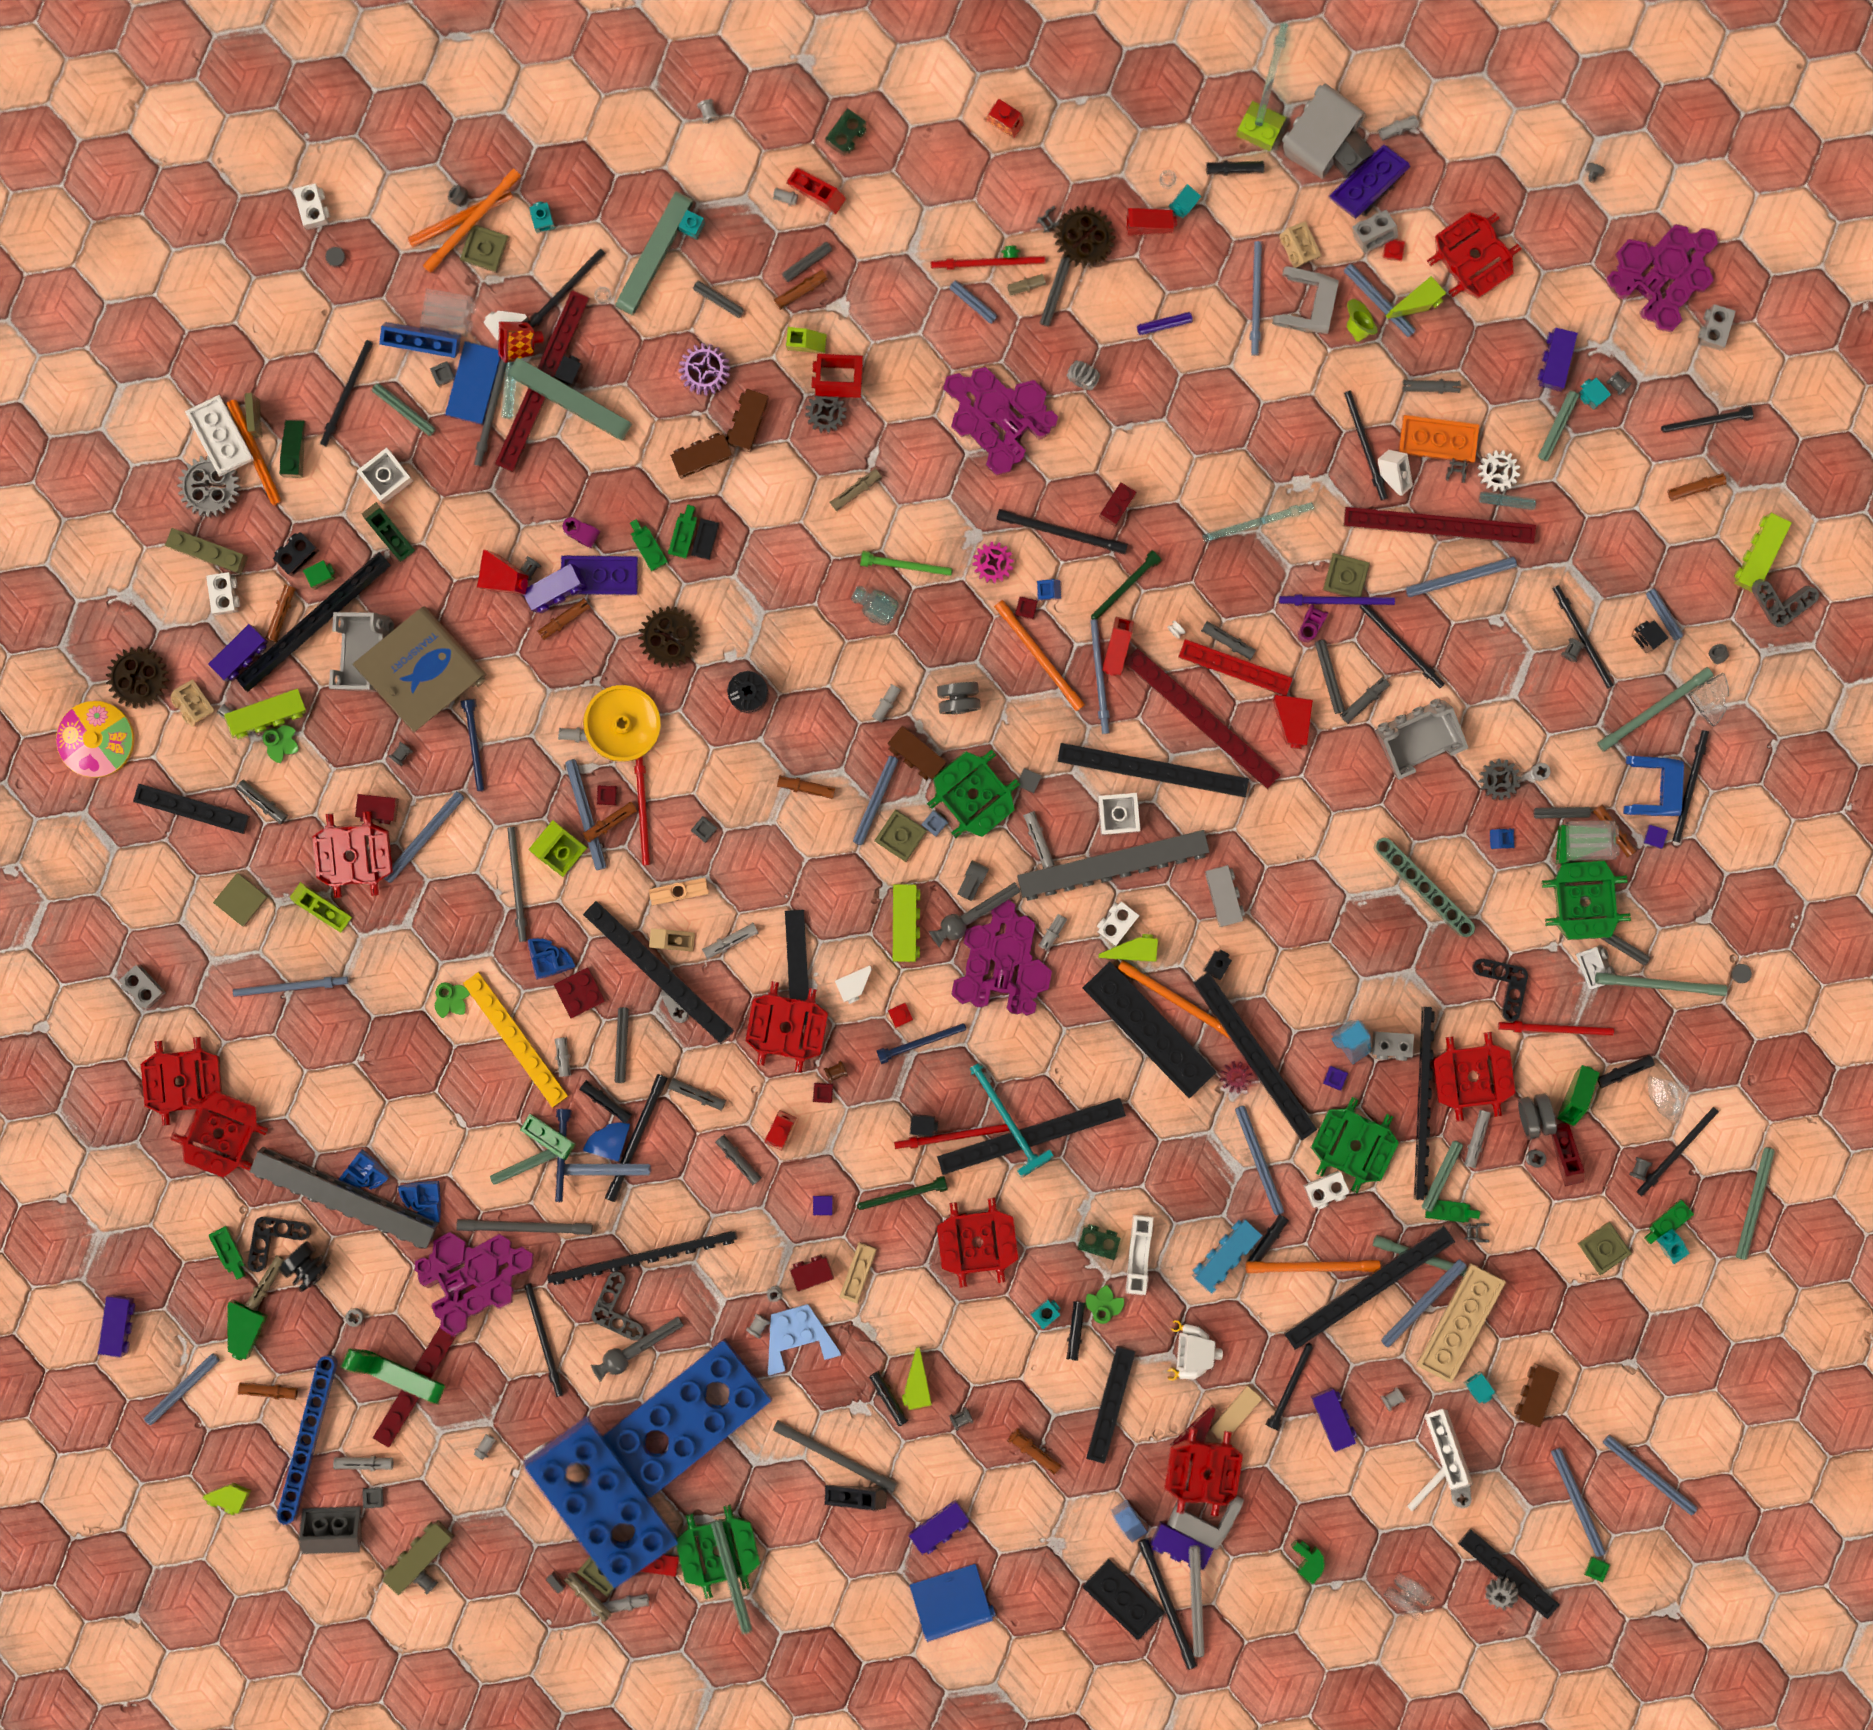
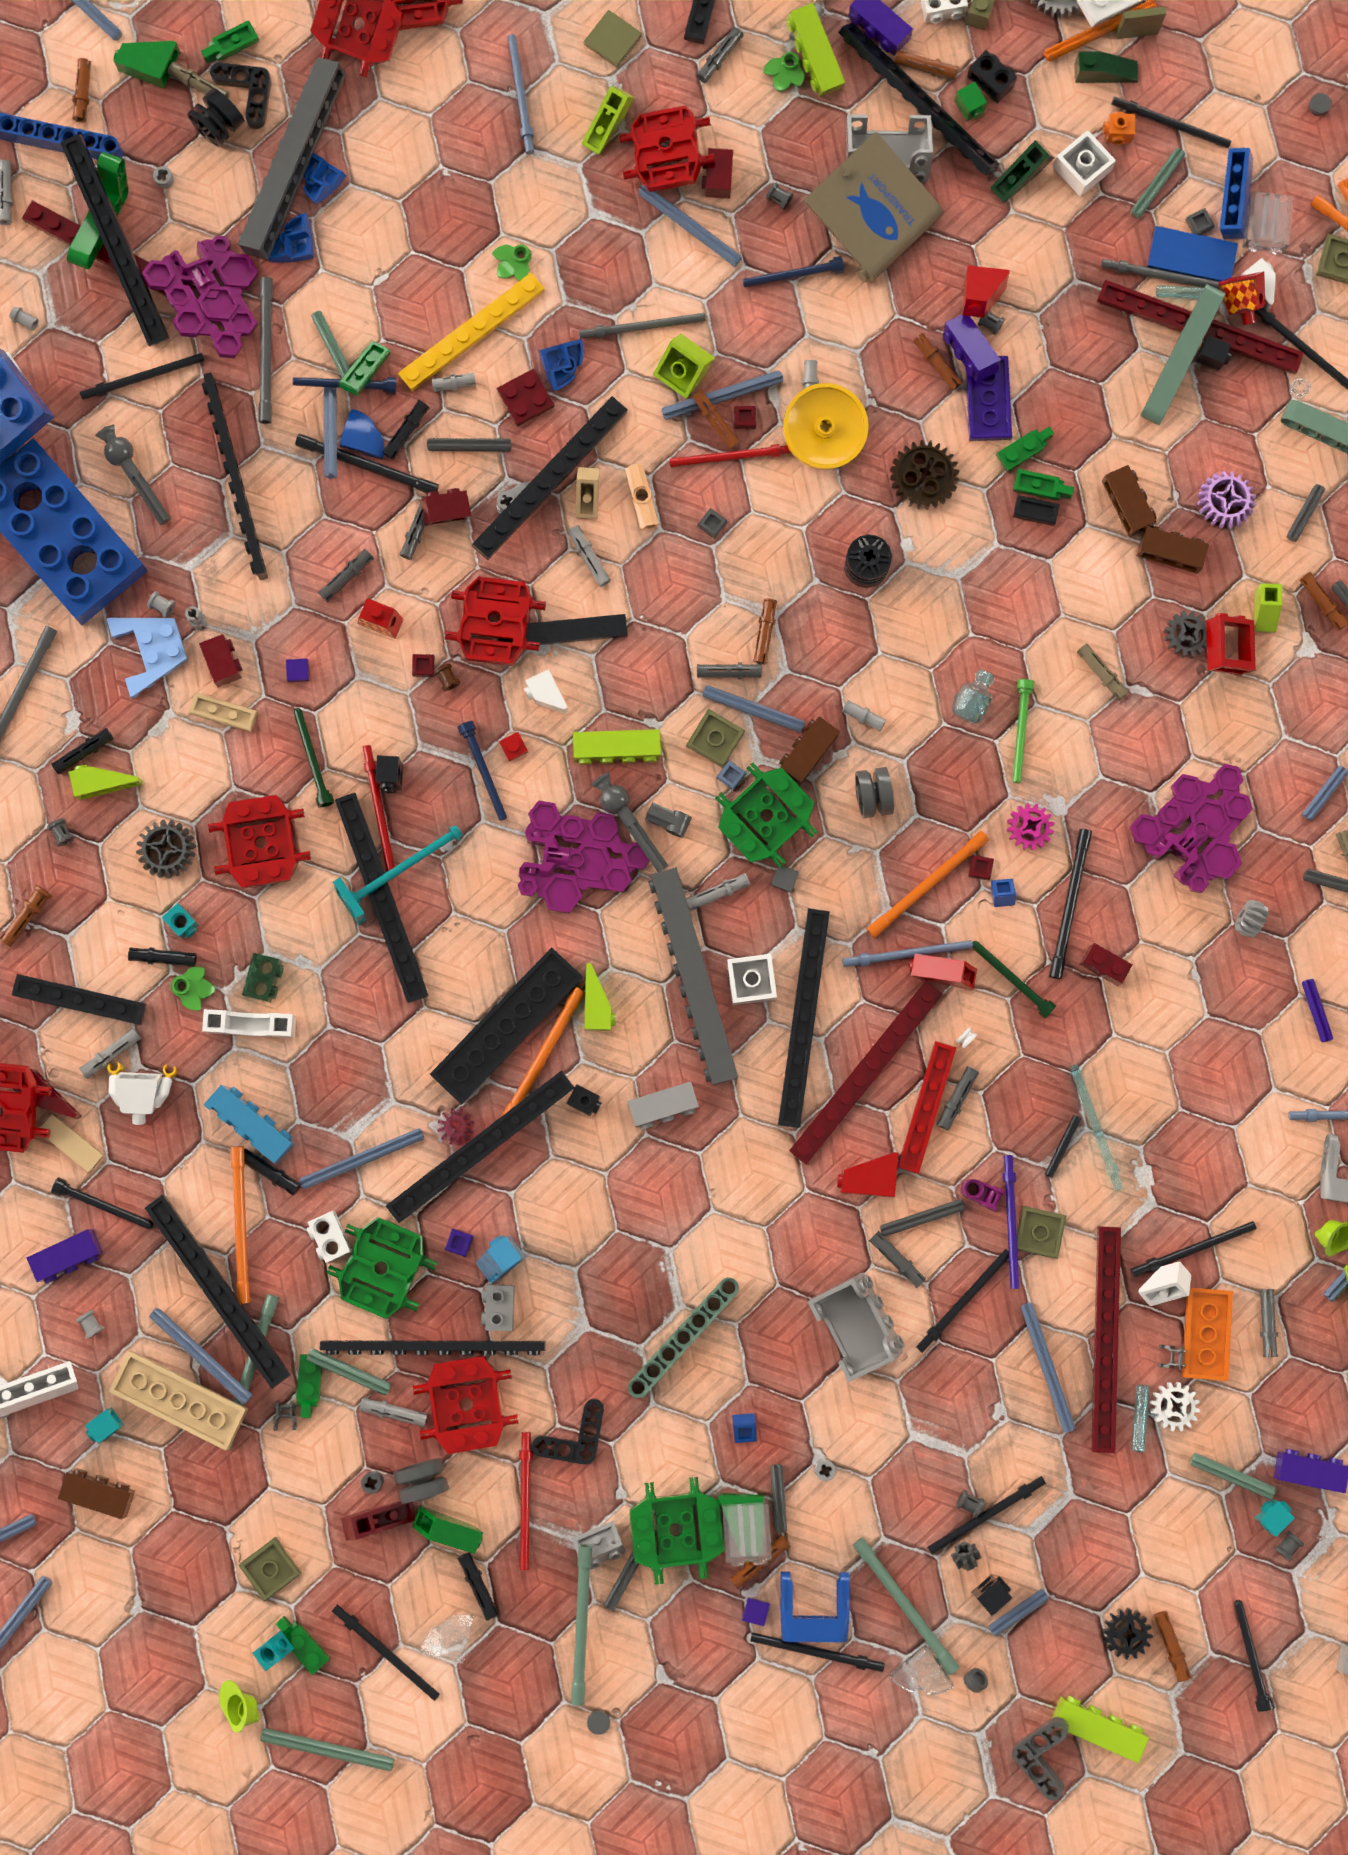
camera: 85 degrees right, 5 degrees down
magenta piece [562,517,600,549] -> none
dark grey beam [591,1271,644,1341] -> none
light grey axle [1038,914,1067,952] -> none
white brick [1096,902,1139,946] -> none
dark grey gear [1478,759,1521,801] -> none
dark grey bush [1629,1157,1652,1181] -> none
none -> black plate [60,134,170,347]
none -> light grey pin [79,1028,142,1079]
none -> dark grey gear [136,820,196,879]
none -> lime piece [219,1680,260,1733]
none -> dark red brick [421,488,472,526]
none -> dark grey pin [697,662,762,679]
none -> dark grey gear [951,1542,981,1571]
none -> black bar [1045,1115,1081,1178]
none -> black gear [1102,1608,1153,1660]
none -> orange brick [1103,112,1135,145]

